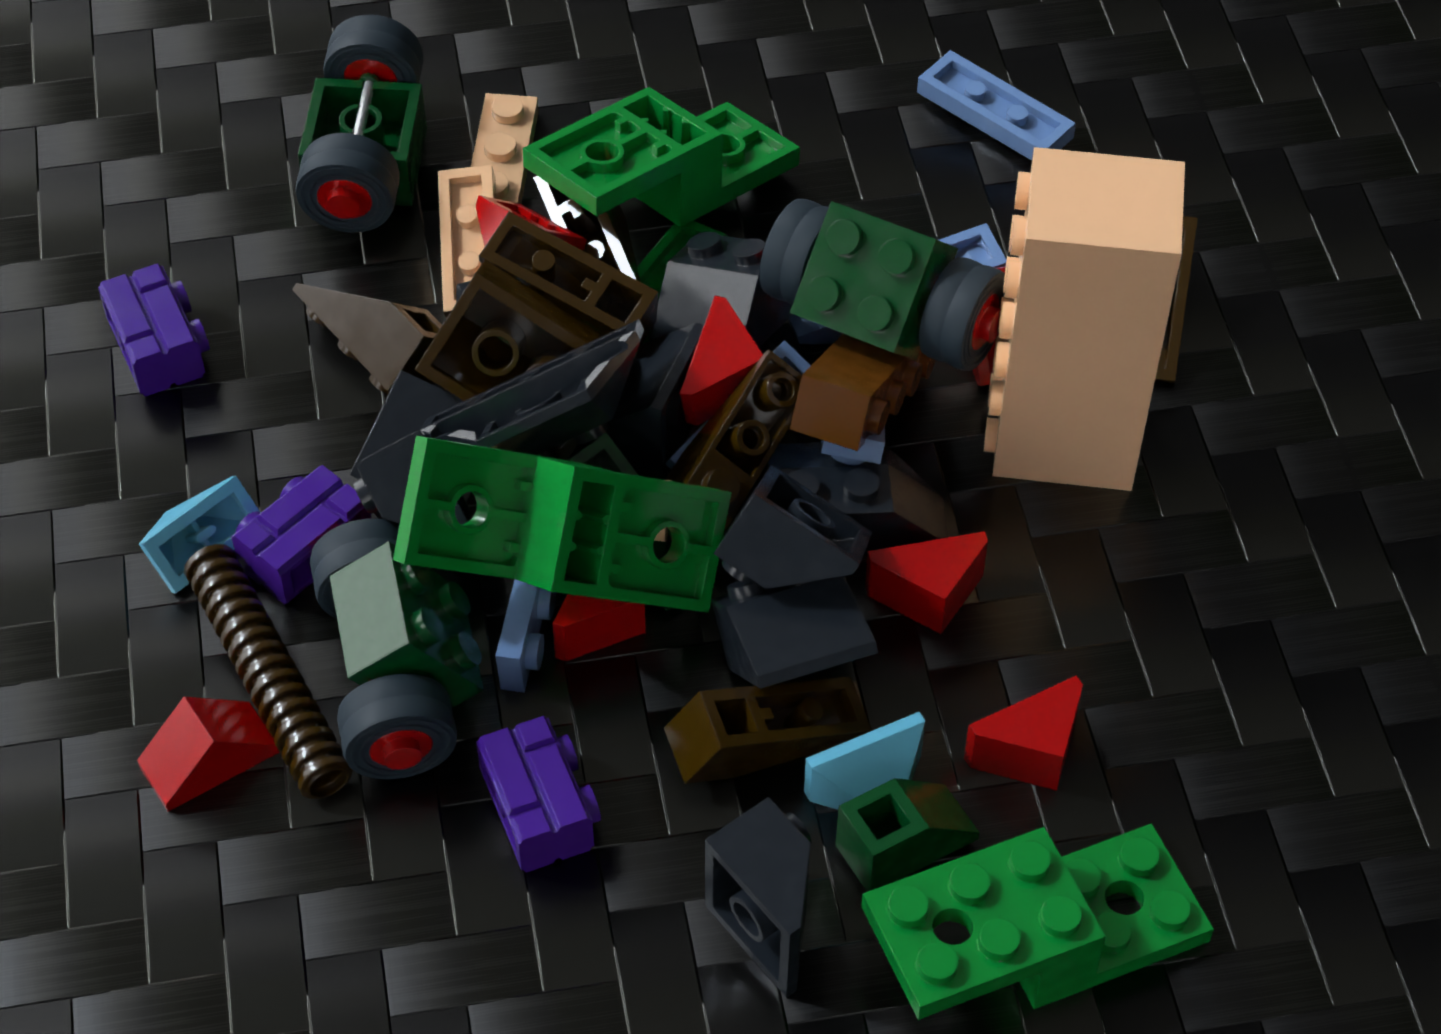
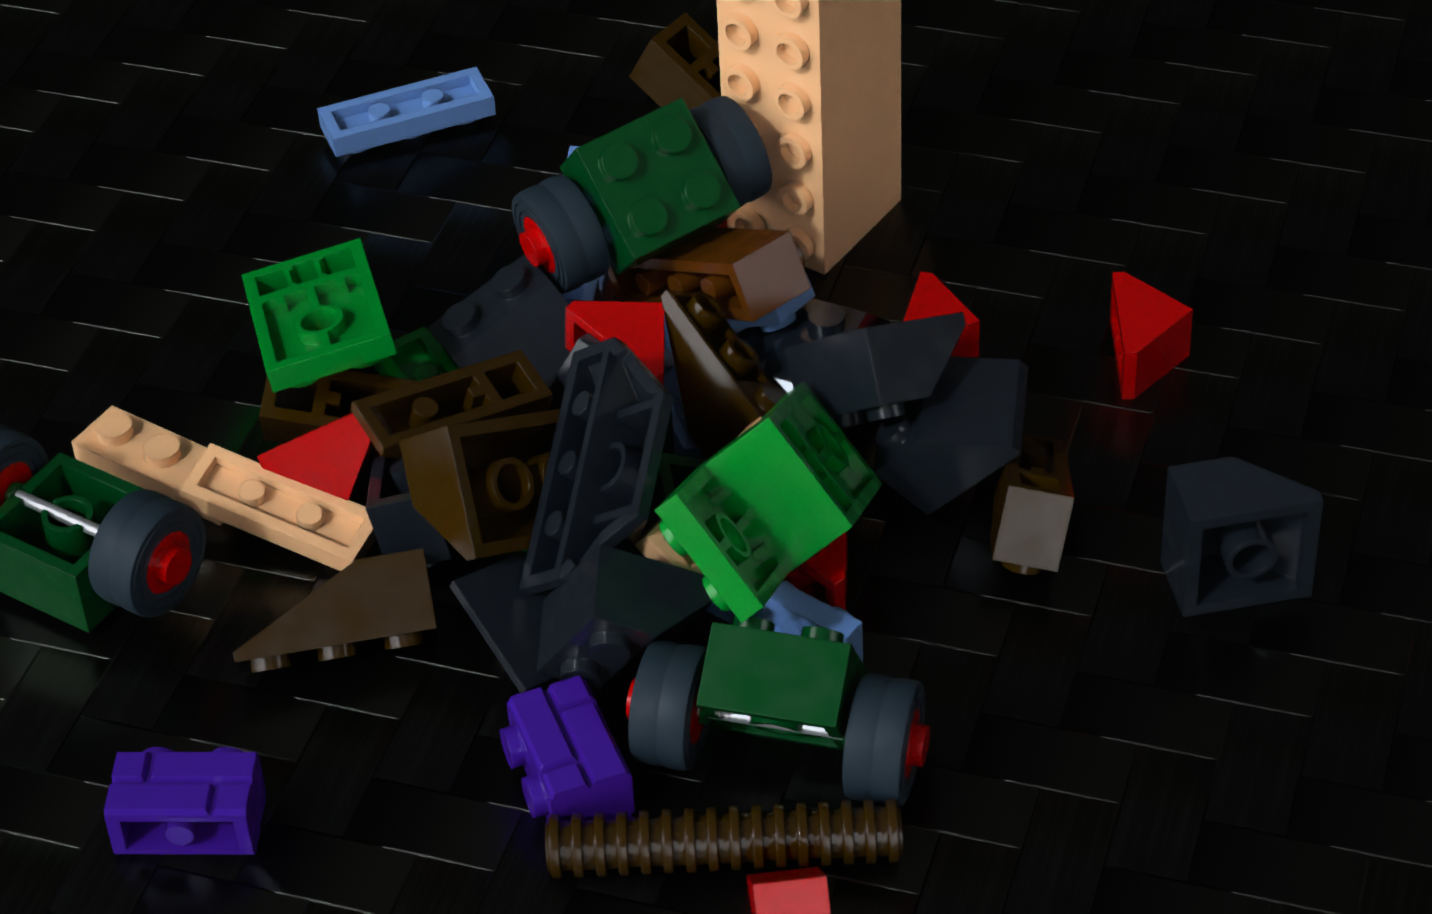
camera: 60 degrees left, 10 degrees down
medium azure slope [139,476,261,593] -> none
dark purple brick [476,716,601,873] -> none
medium azure slope [804,712,925,810] -> none
dark green slope [836,778,980,892] -> none
green bracket [861,823,1214,1020] -> none

